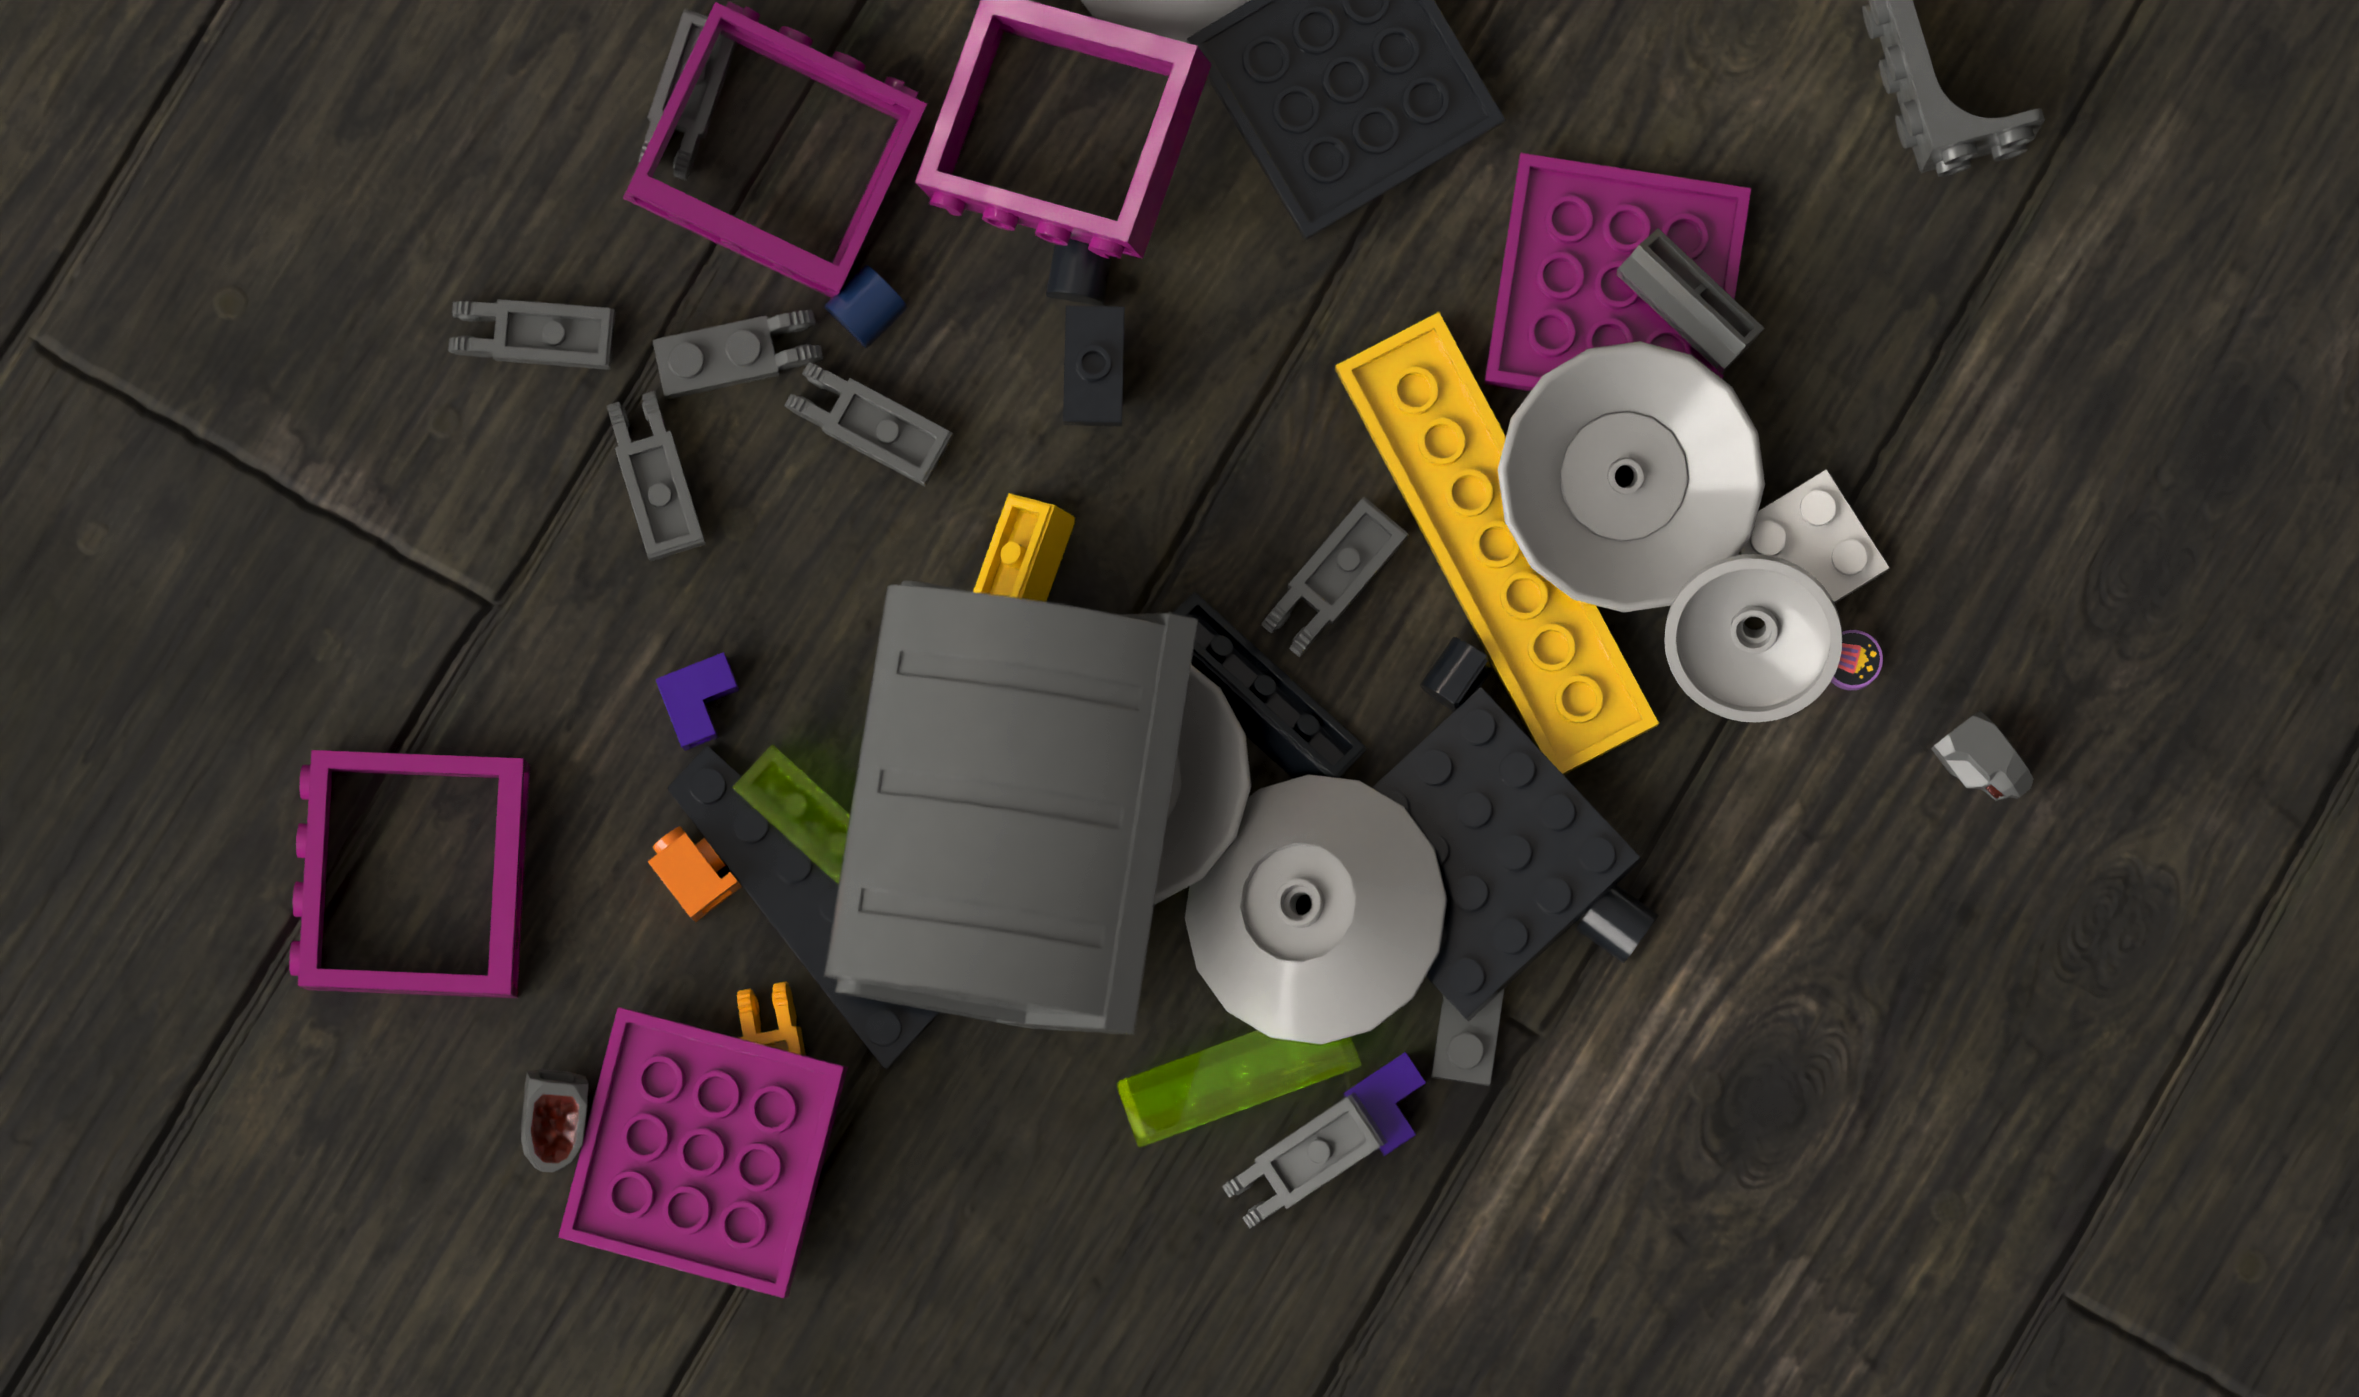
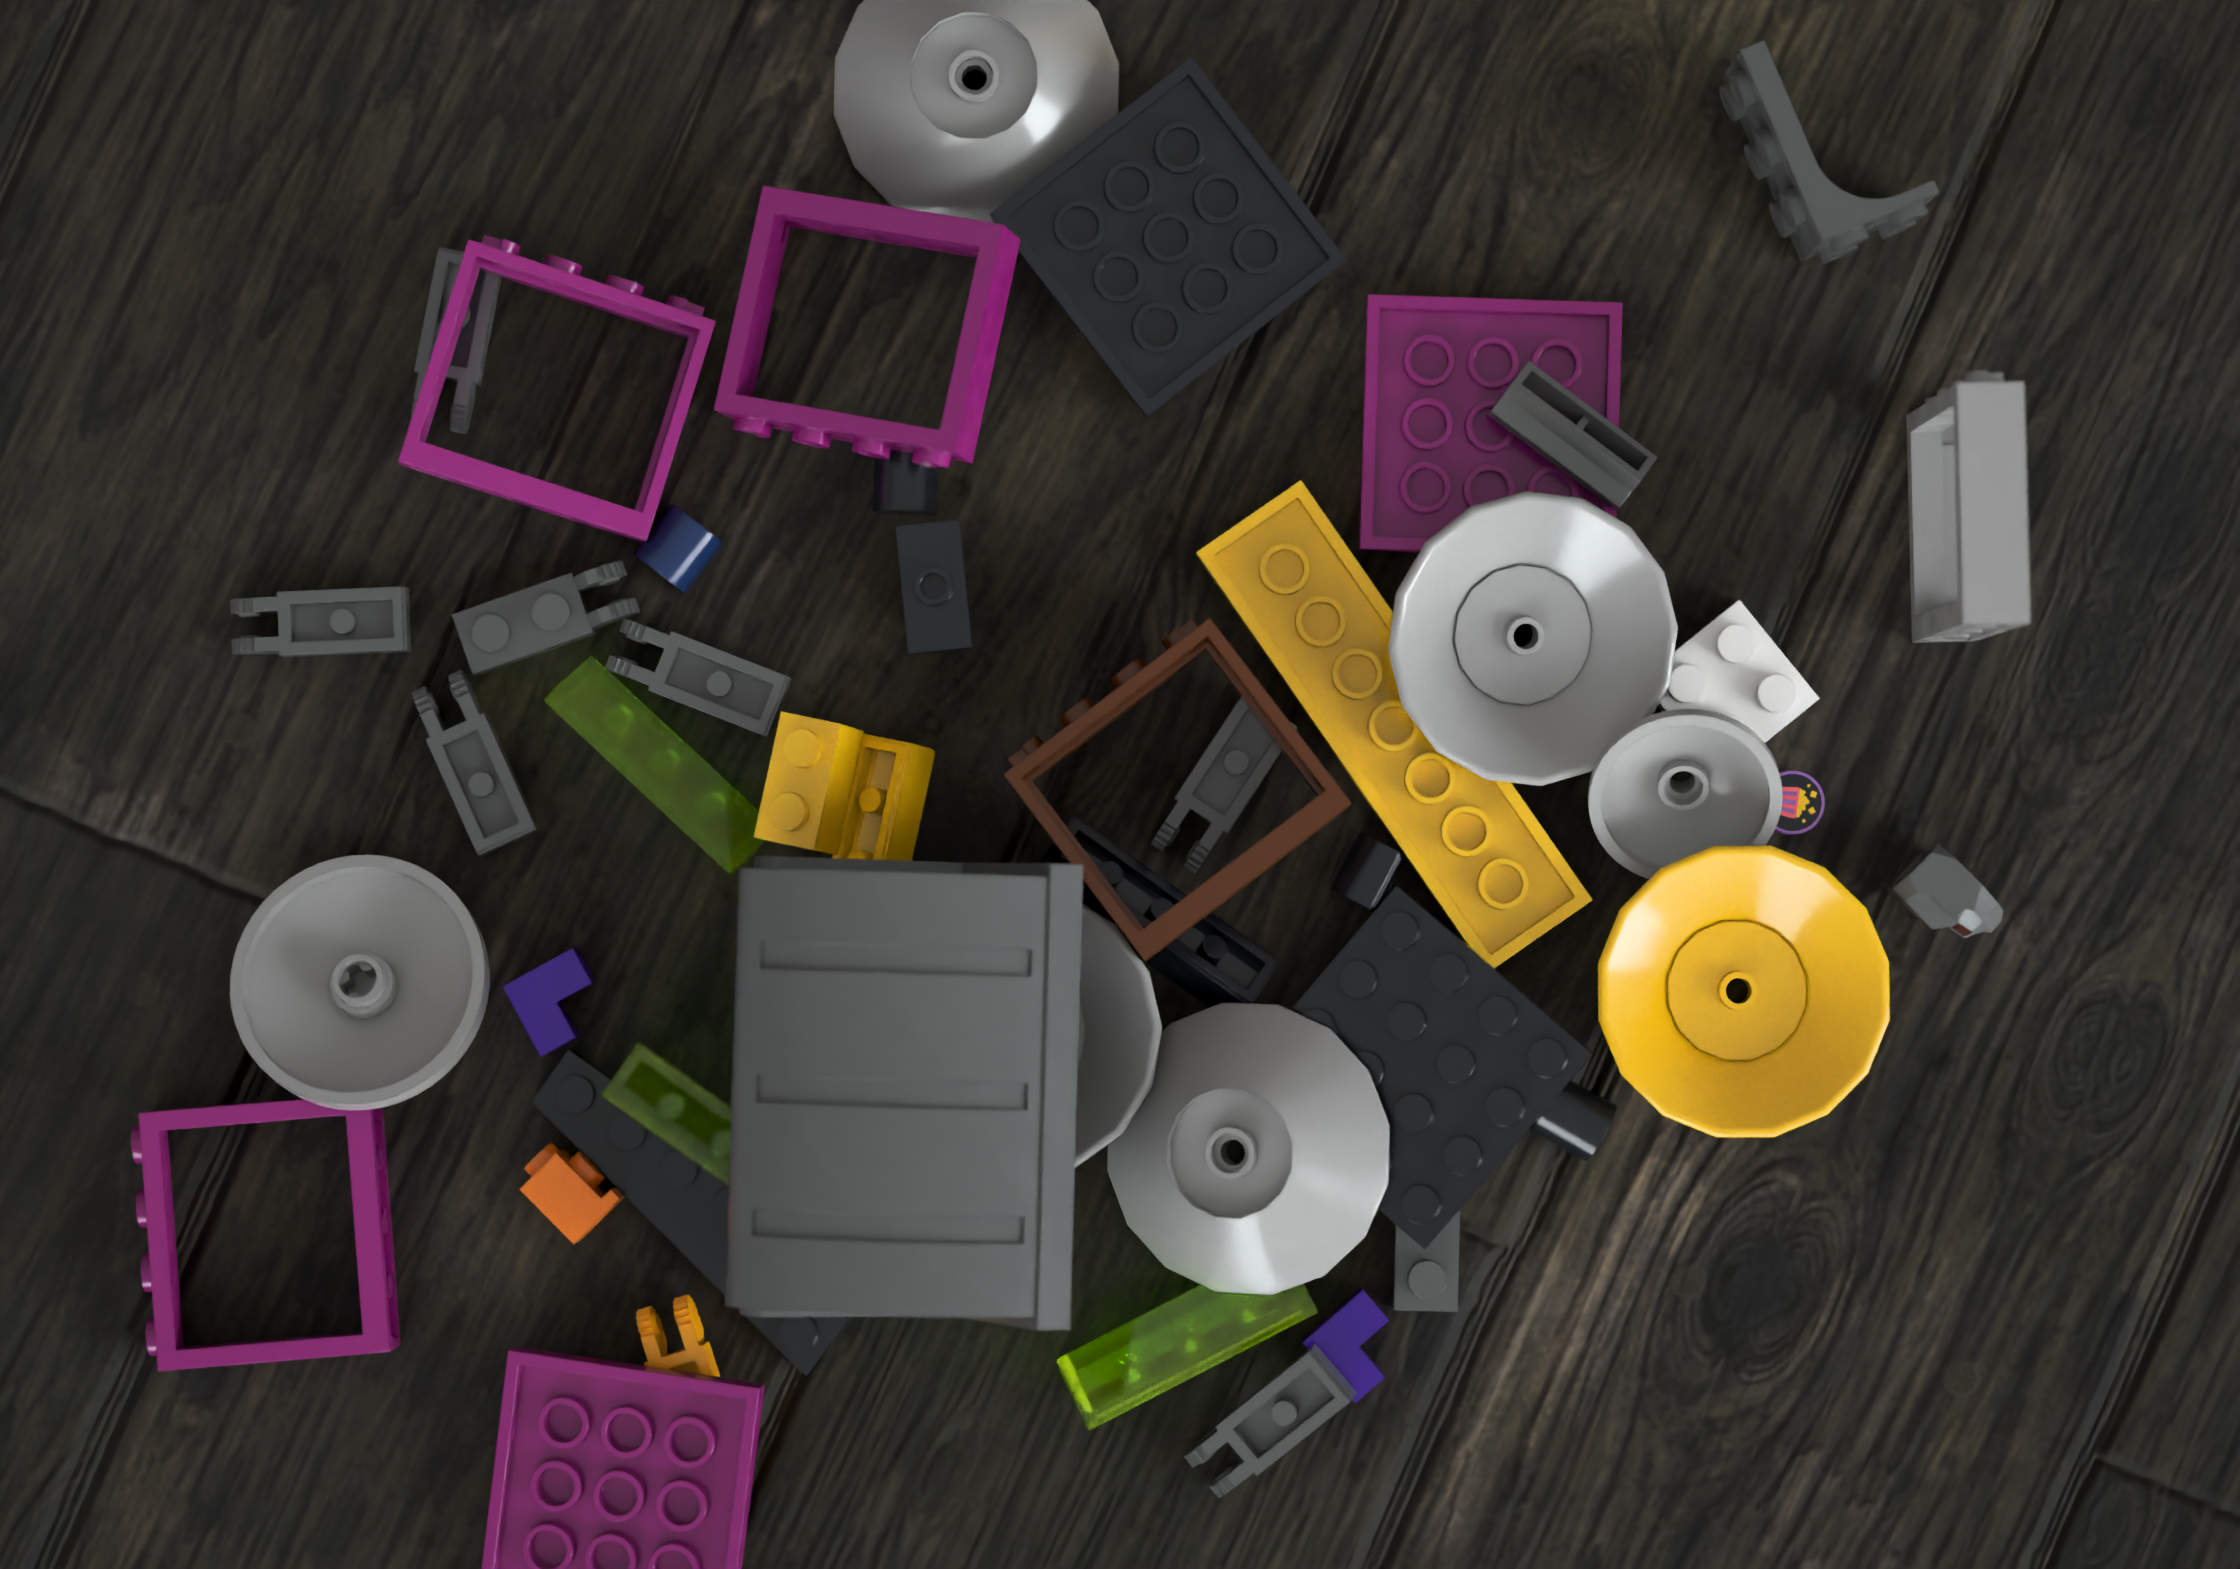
camera: 10 degrees left, 5 degrees up
rock [521,1069,588,1172] -> none
none -> light grey dish [230,855,490,1111]
none -> clear neon green slope [544,655,766,875]
none -> yellow brick [754,711,864,855]
none -> reddish brown window [1003,618,1352,962]
none -> yellow dish [1598,846,1890,1138]
none -> light grey window [1906,370,2030,643]

